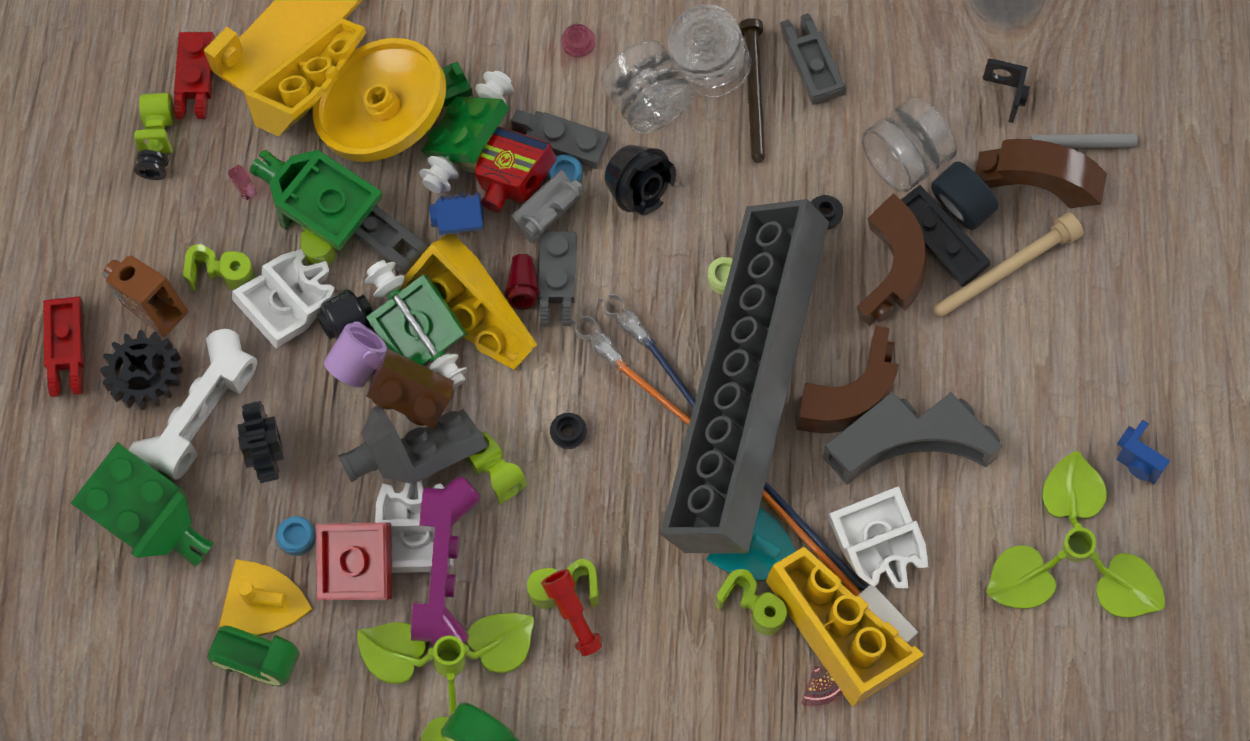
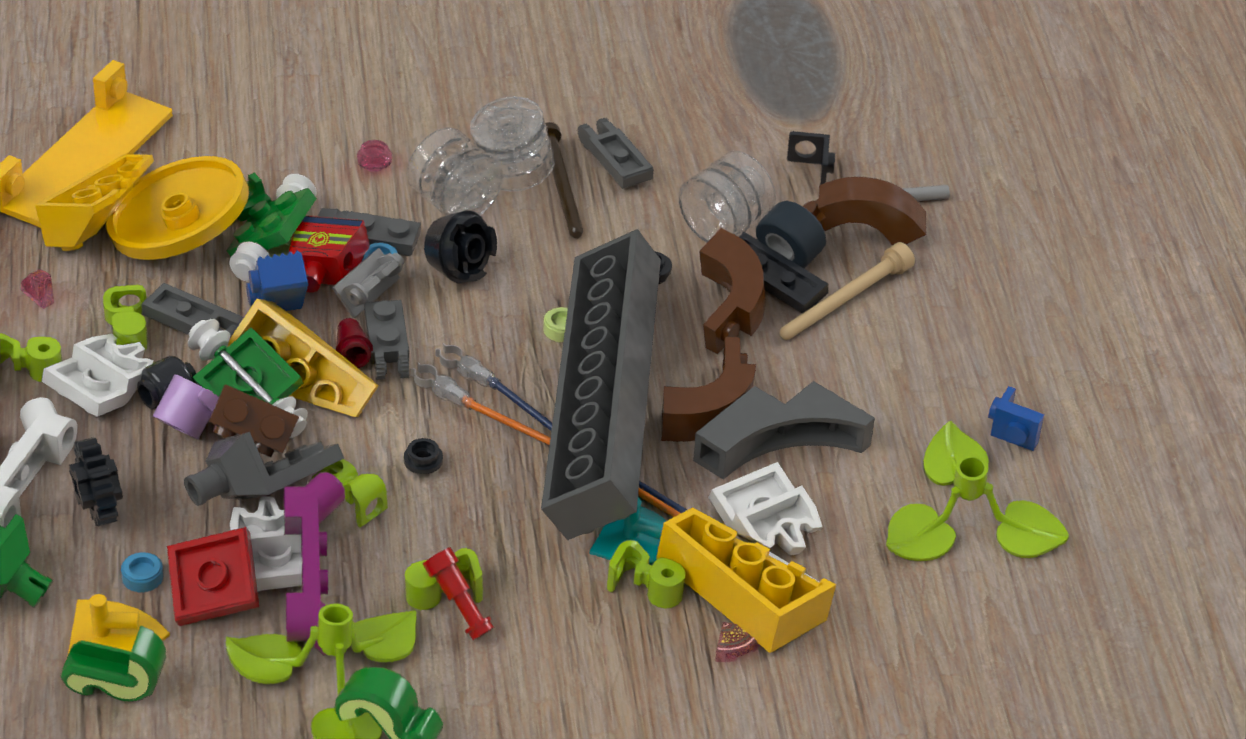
camera: 15 degrees left, 25 degrees down
green plate [250,150,382,251] -> none

